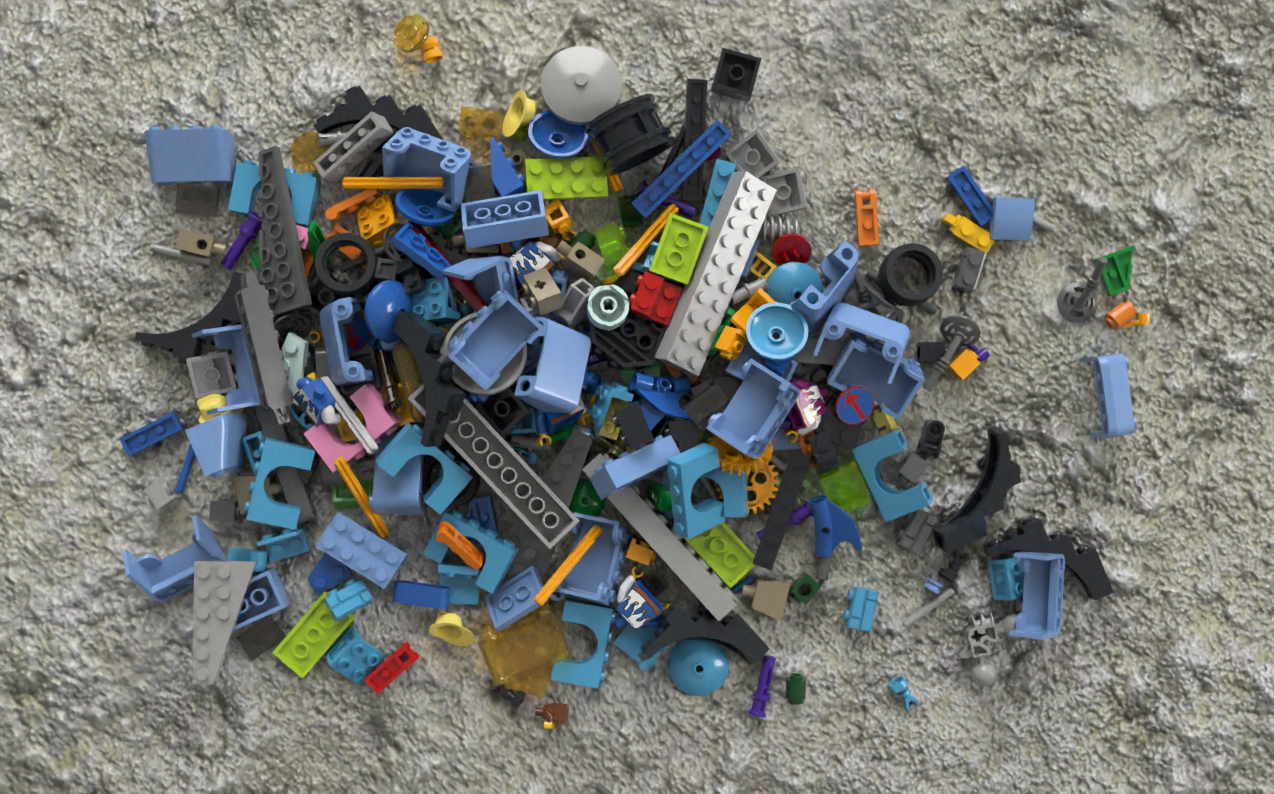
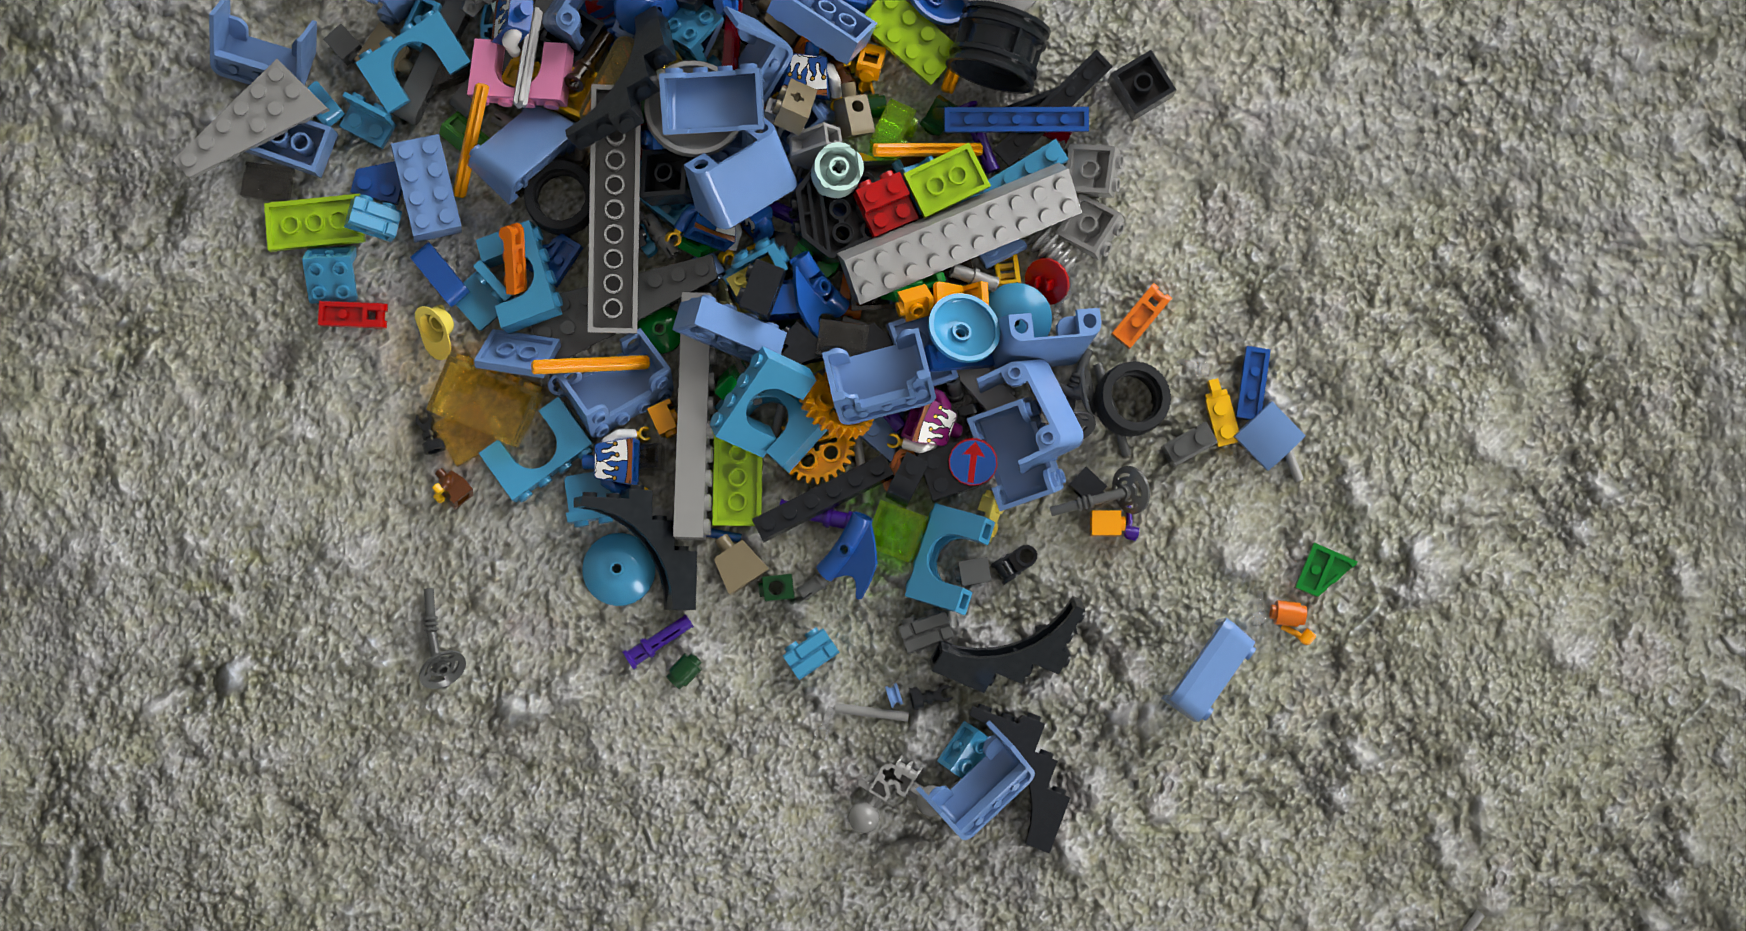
camera: 45 degrees right, 5 degrees down
dark azure arch [375,422,473,515] -> none
dark azure piece [888,676,919,711] -> none
dark grey dish [1057,257,1108,322] -> none

